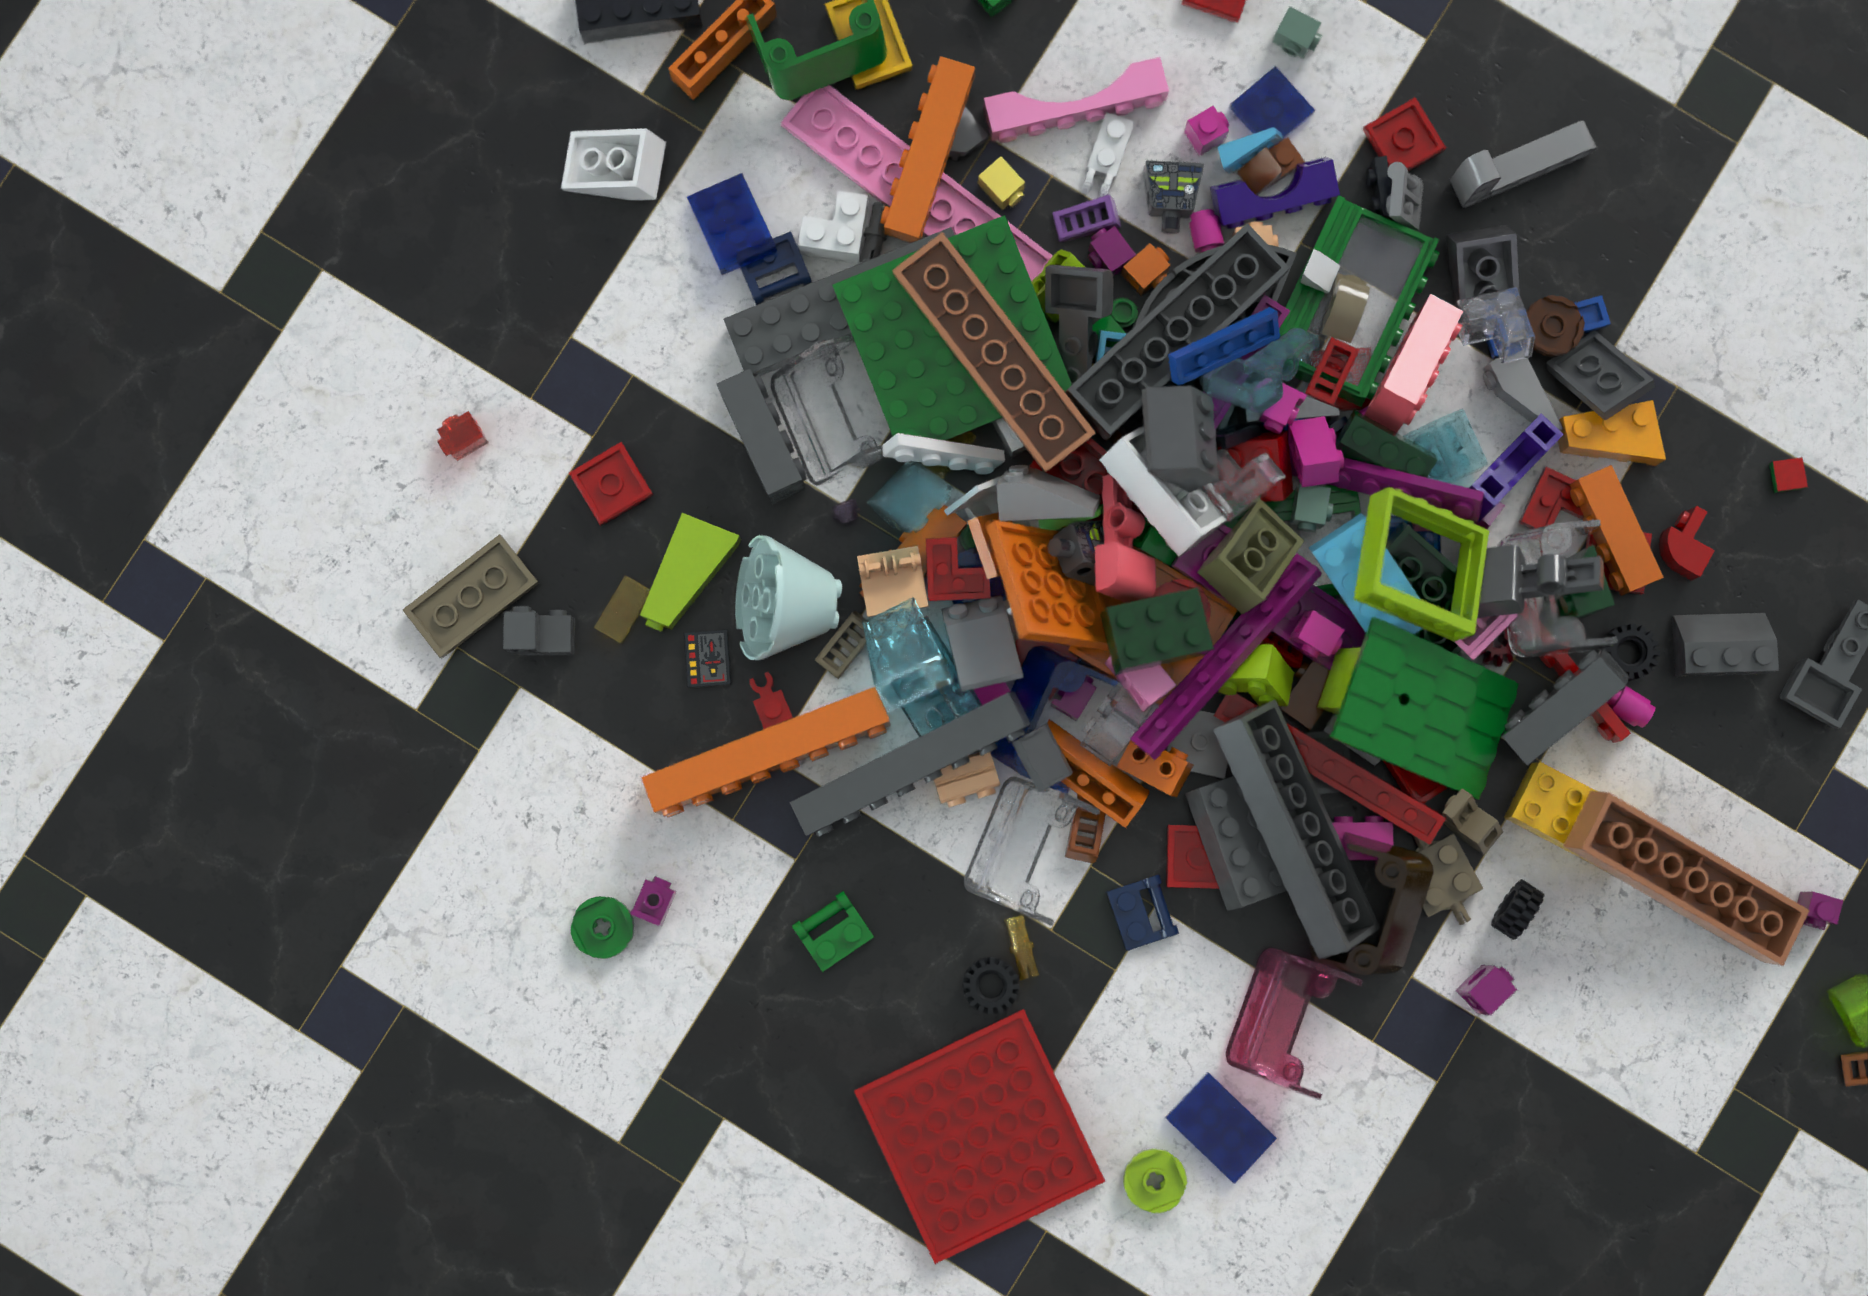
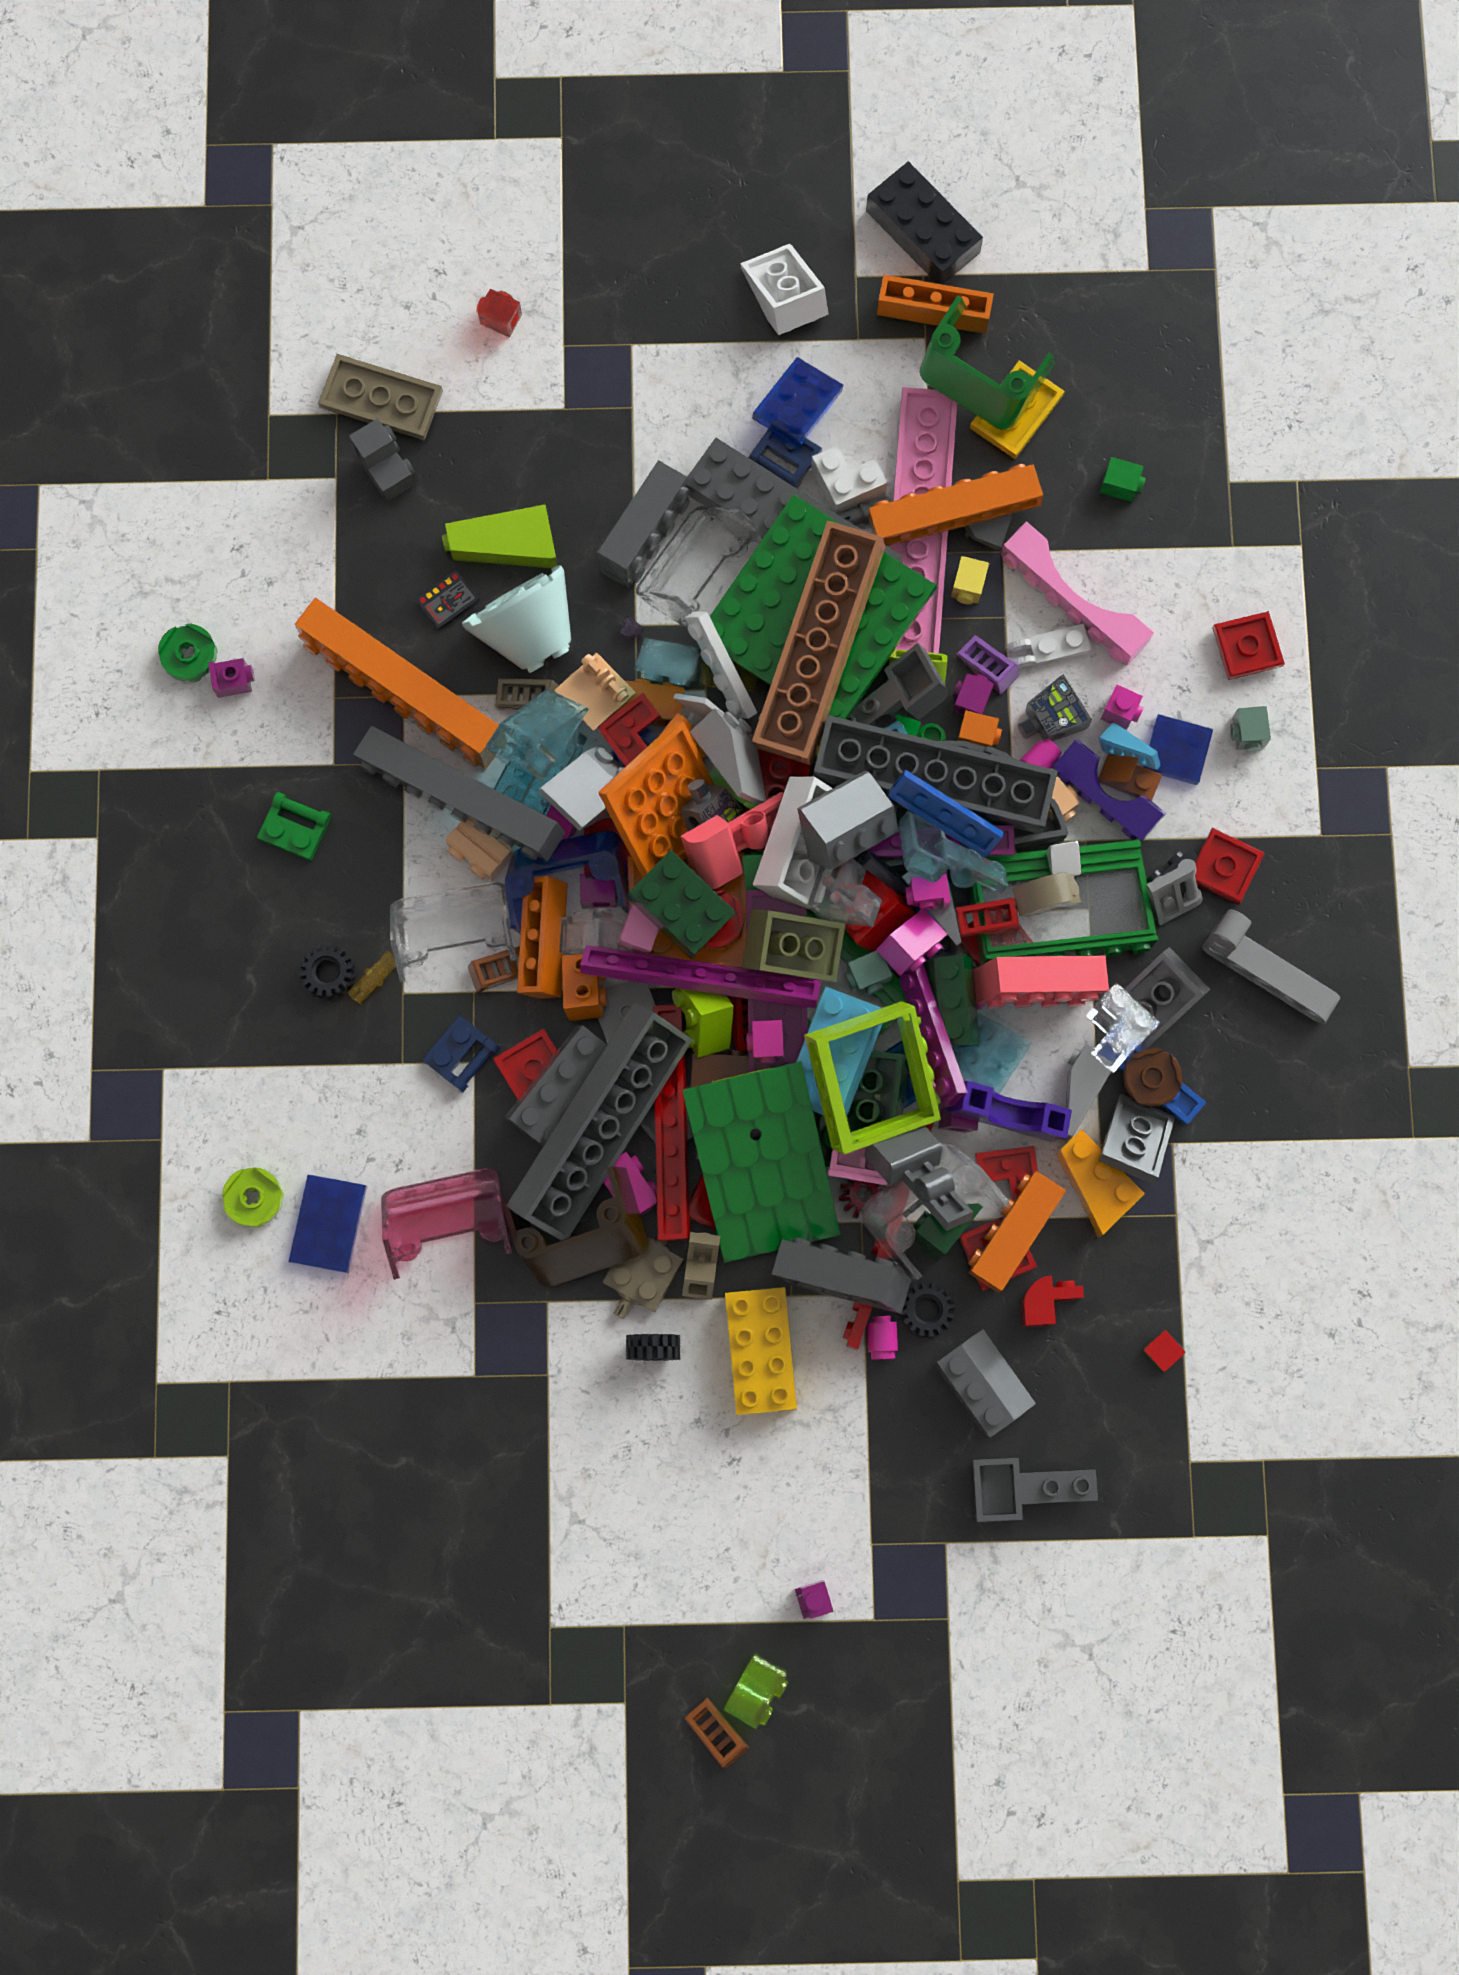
camera: 60 degrees right, 5 degrees down
red plate [569,442,653,526] -> none
clear yellow plate [594,575,650,644] -> none
red plate [750,672,793,729] -> none
red plate [854,1009,1106,1264] -> none
dark grey piece [1012,723,1073,793] -> none
magenta brick [1455,965,1518,1016] -> none
nougat brick [1563,791,1810,966] -> none

